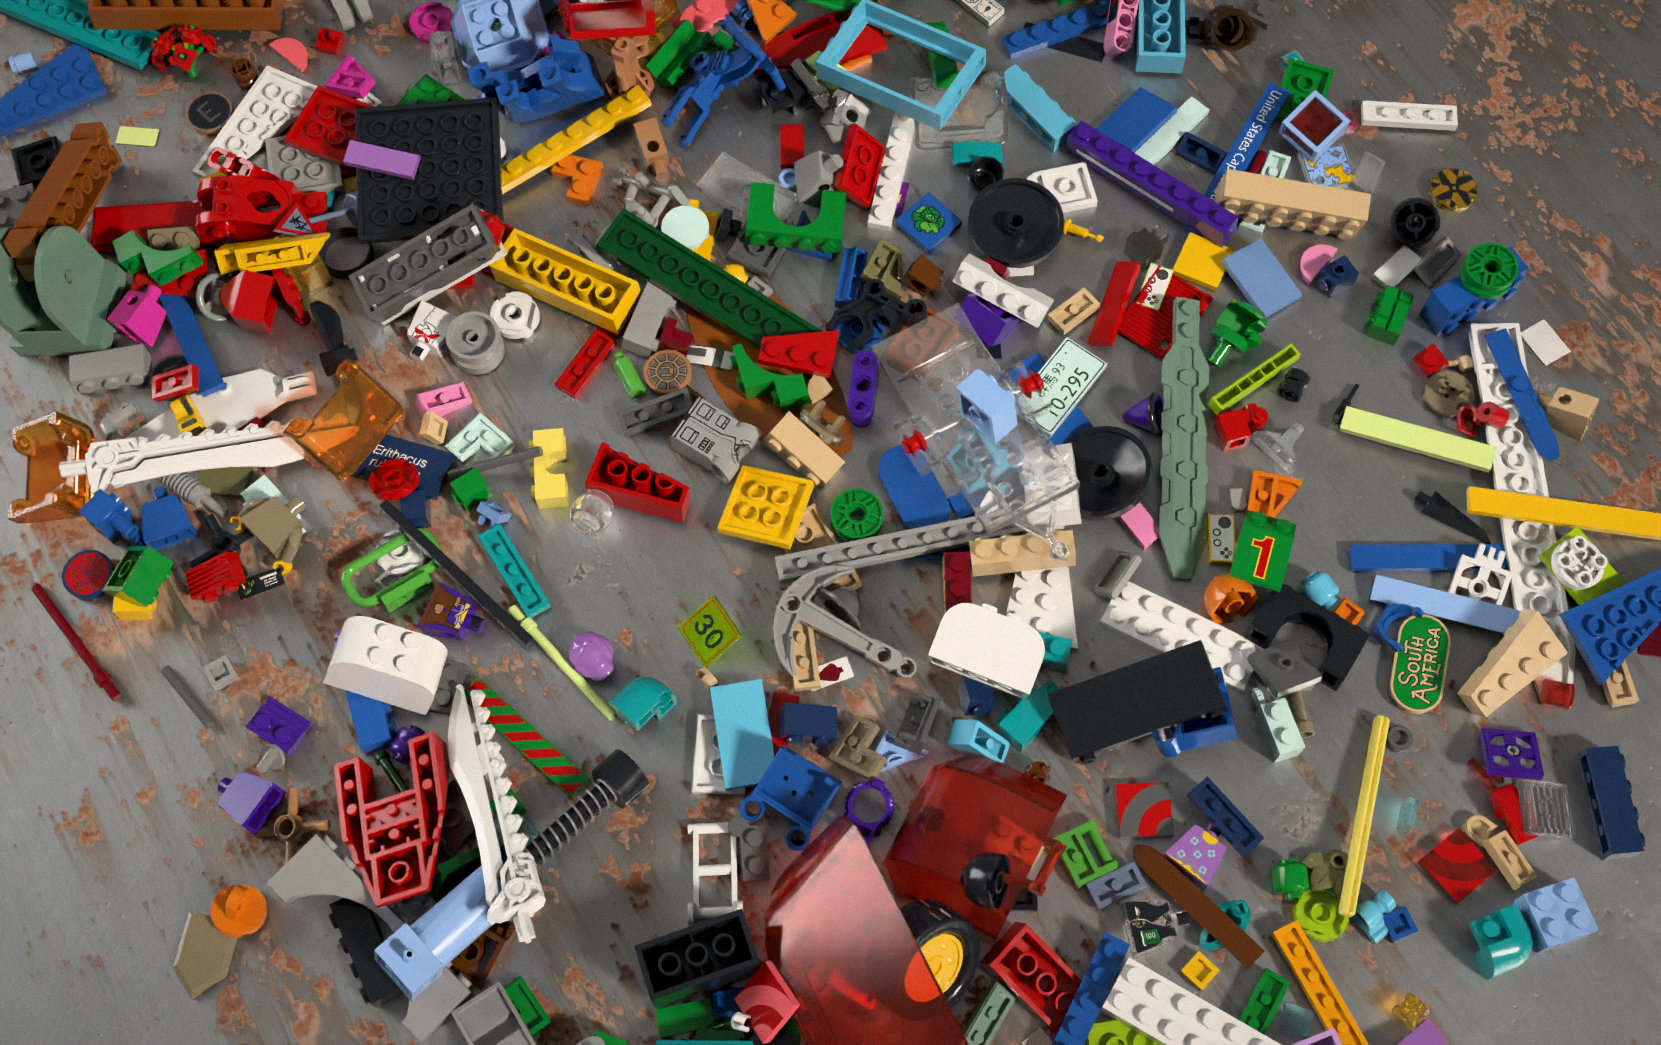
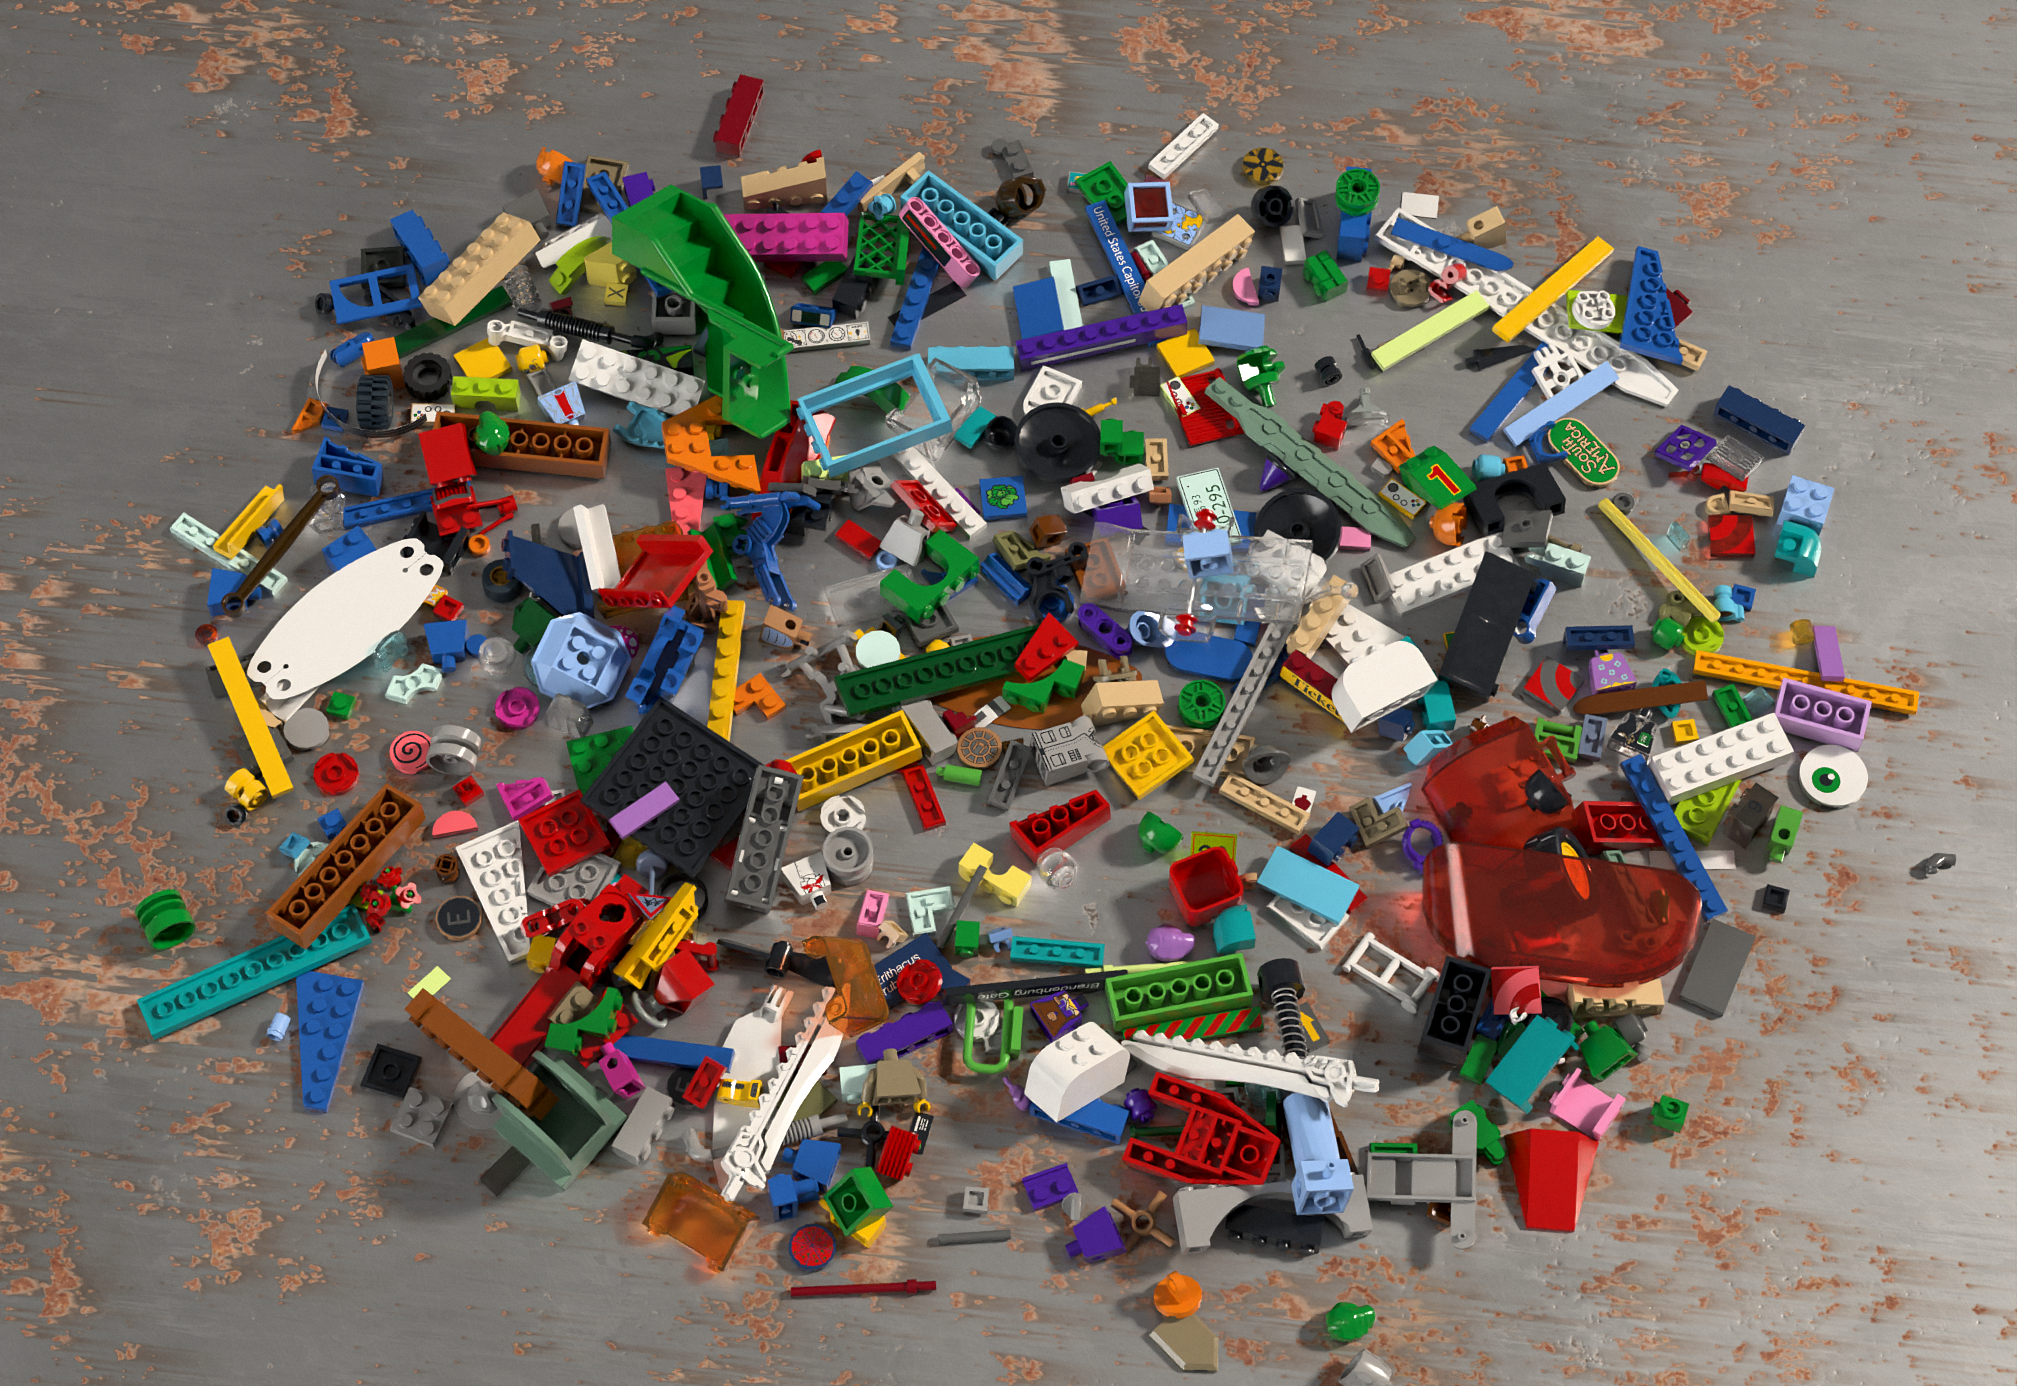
camera: 55 degrees left, 5 degrees down
dark grey hinge [728,815,770,882] -> none
blue piece [740,744,842,851] -> none
light grey piece [772,566,917,679] -> none
dark grey hinge [893,693,941,755] -> none
red tile [1087,261,1141,346] -> none
lime piece [1207,343,1301,415] -> none
tan wedge [1457,609,1568,717] -> none
clear red brick [1540,679,1575,711] -> none
none -> dark grey plate [768,482,817,497]
none -> dark purple brick [856,1000,953,1065]
none -> green brick [1100,418,1144,465]
none -> bright green brick [1105,953,1253,1032]
none -> medium blue piece [1125,611,1176,648]
none -> green cylinder [1138,811,1184,854]
none -> nougat plate [1147,487,1172,505]
none -> red piece [1169,846,1244,927]
none -> dark grey tile [1296,1002,1330,1053]

